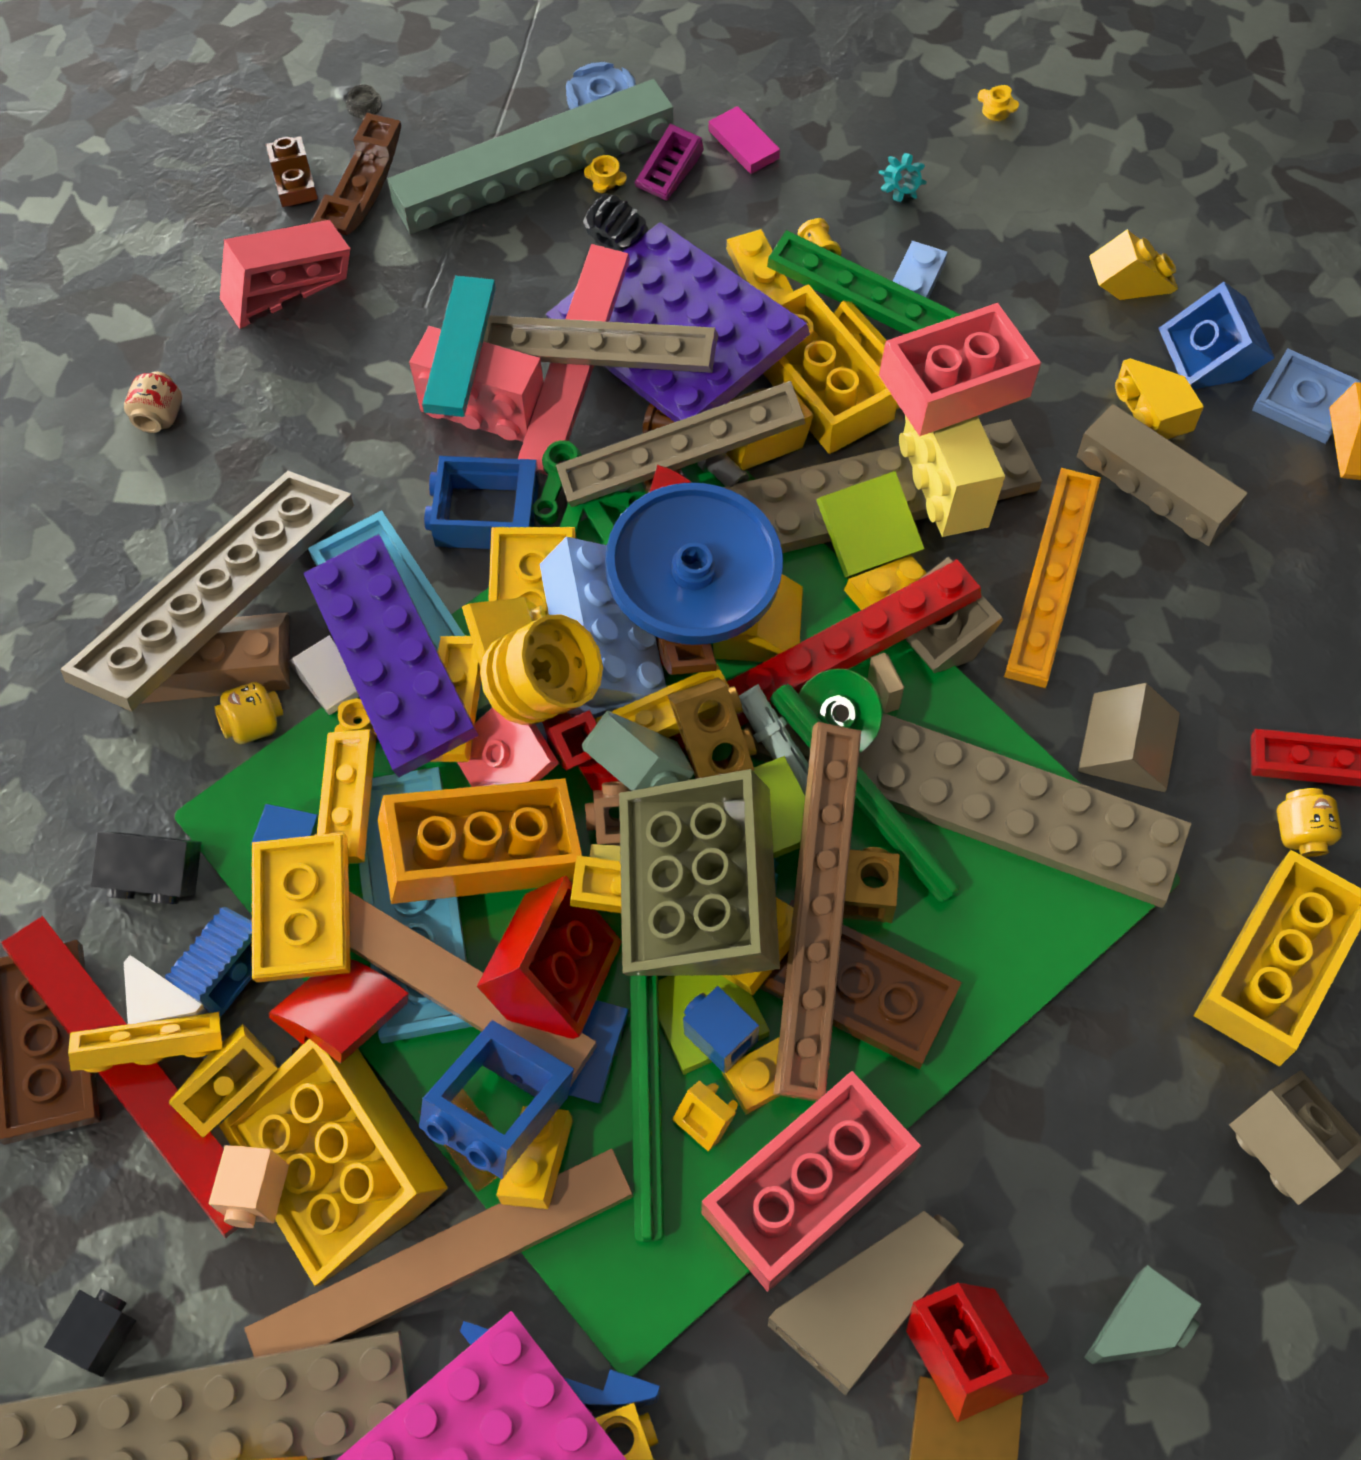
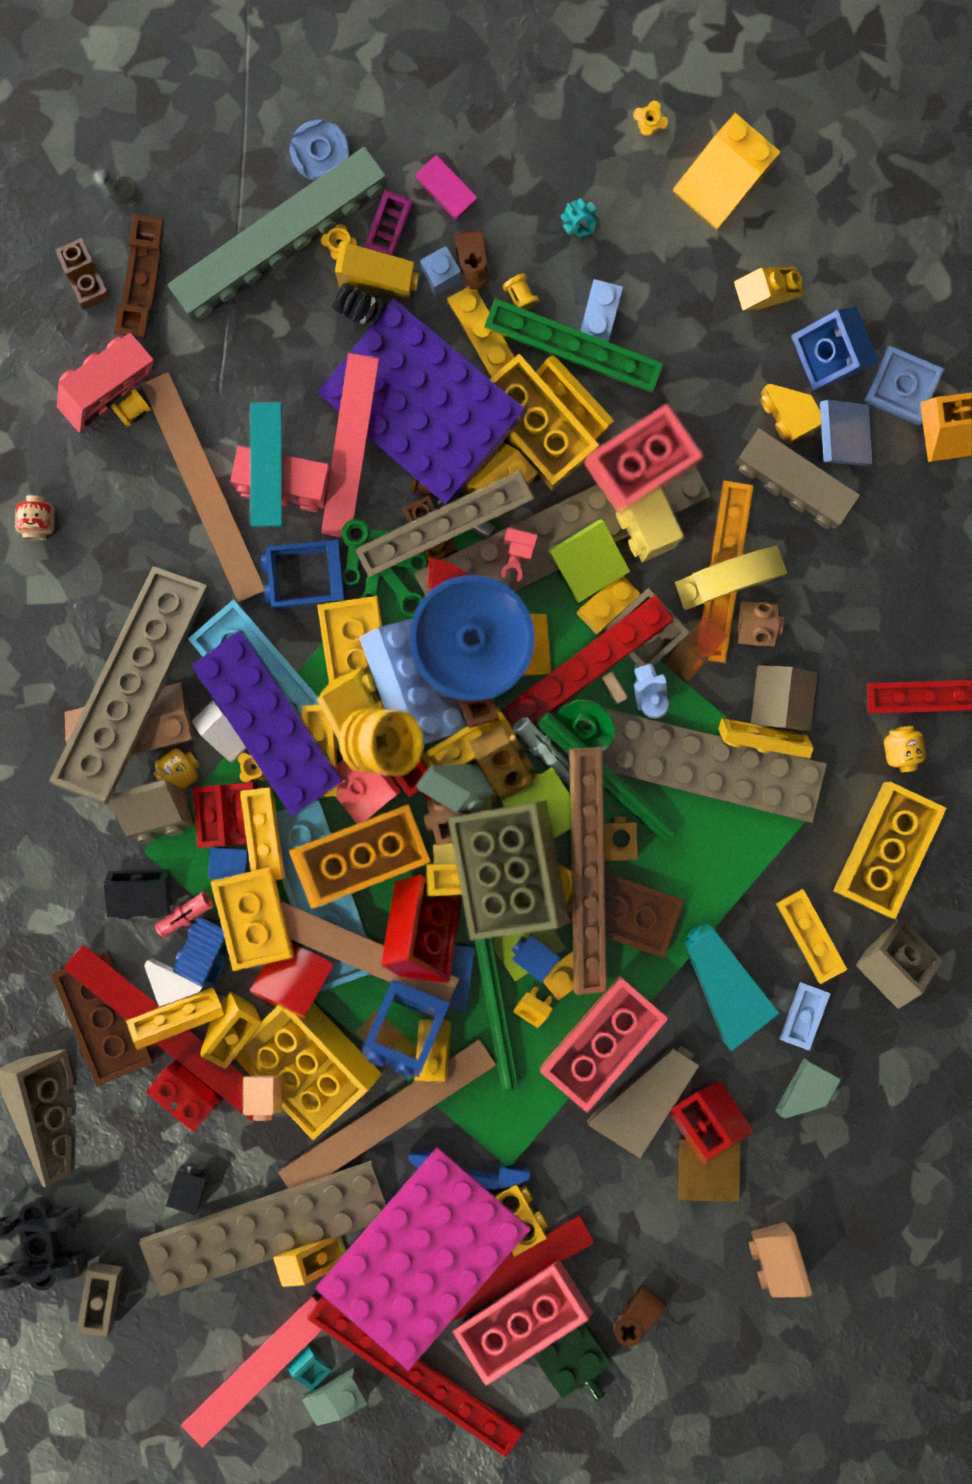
camera: 10 degrees left, 25 degrees up
dark tan plate [483,315,718,373] -> none
none -> dark tan slope [109,780,194,844]
none -> yellow bush [111,388,151,428]
none -> medium nougat tile [141,372,264,603]
none -> red window [146,1060,222,1132]
none -> coral pin [154,891,214,939]
none -> red slope [192,782,258,848]
none -> yellow slope [335,242,419,299]
none -> medium blue brick [420,246,462,296]
none -> reddish brown piece [453,229,489,290]
none -> coral piece [501,528,537,583]
none -> light blue hips [634,664,669,719]
none -> clear orange slope [665,617,728,683]
none -> yellow slope [672,113,781,230]
none -> light yellow arch [674,546,787,611]
none -> teal slope [684,924,779,1051]
none -> yellow plate [718,718,814,759]
none -> medium nougat brick [737,601,784,647]
none -> yellow plate [775,889,847,984]
none -> light blue plate [779,982,830,1051]
none -> medium blue tile [820,400,872,466]

